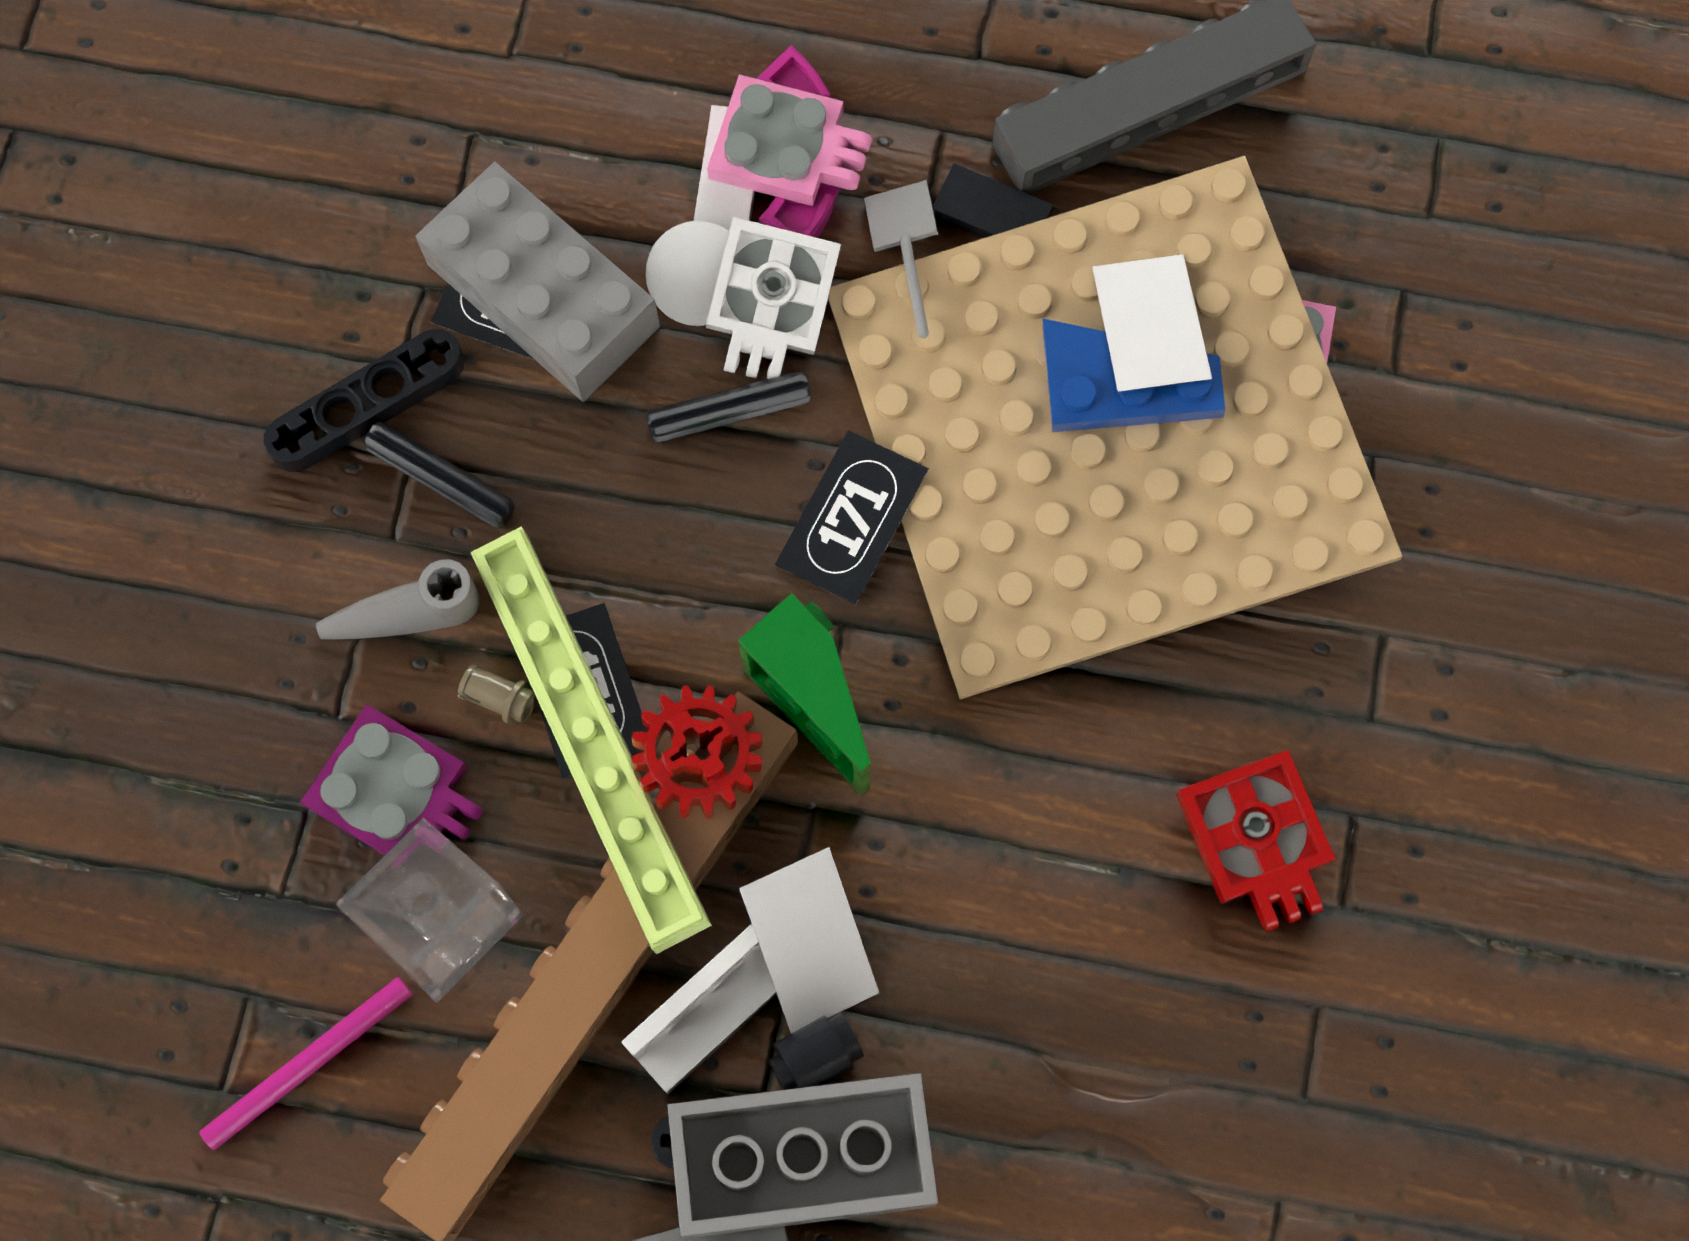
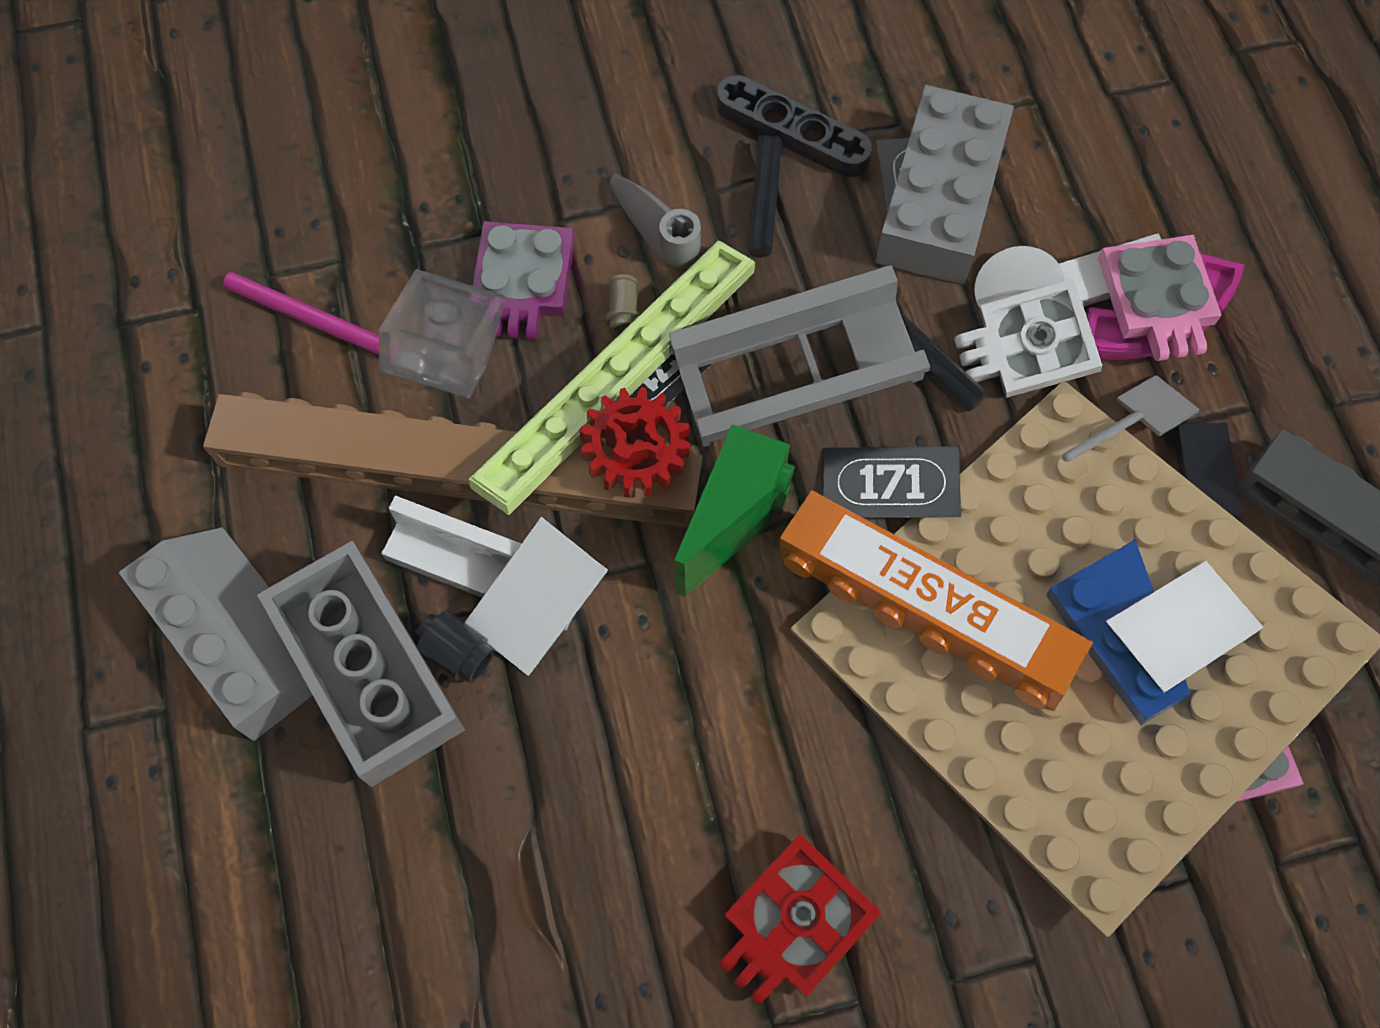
camera: 65 degrees right, 5 degrees down
none -> light grey piece [669,265,930,447]
none -> orange brick [780,490,1093,711]

